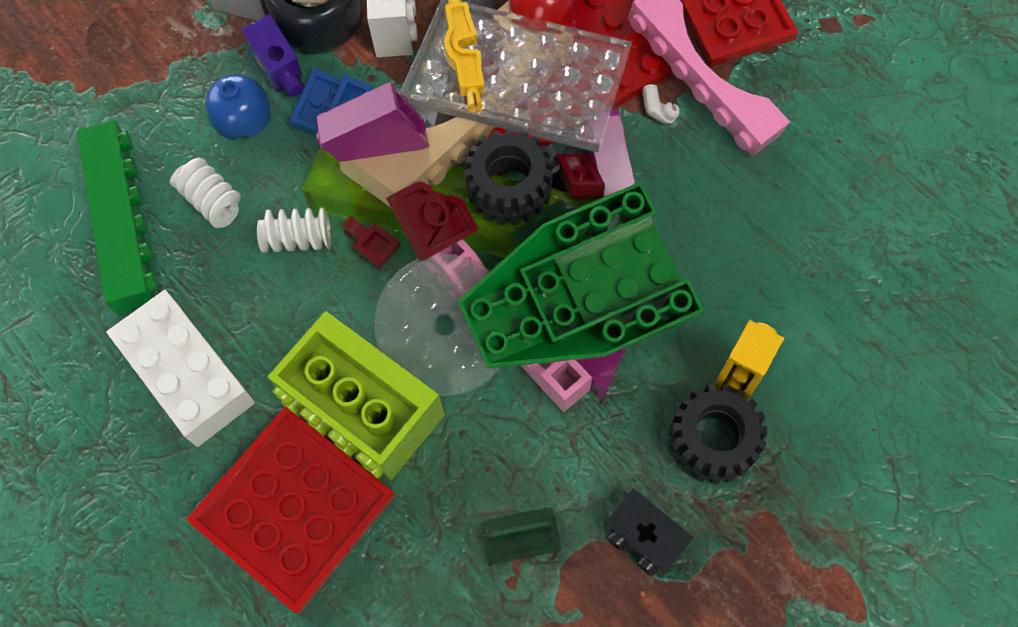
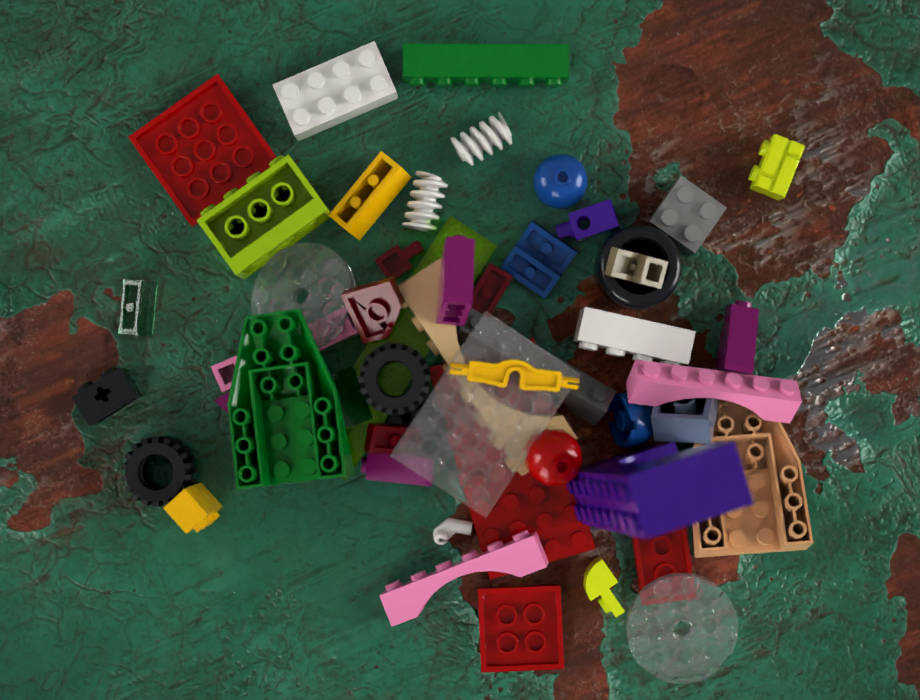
camera: 105 degrees right, 20 degrees up
none -> yellow brick [328,151,412,241]

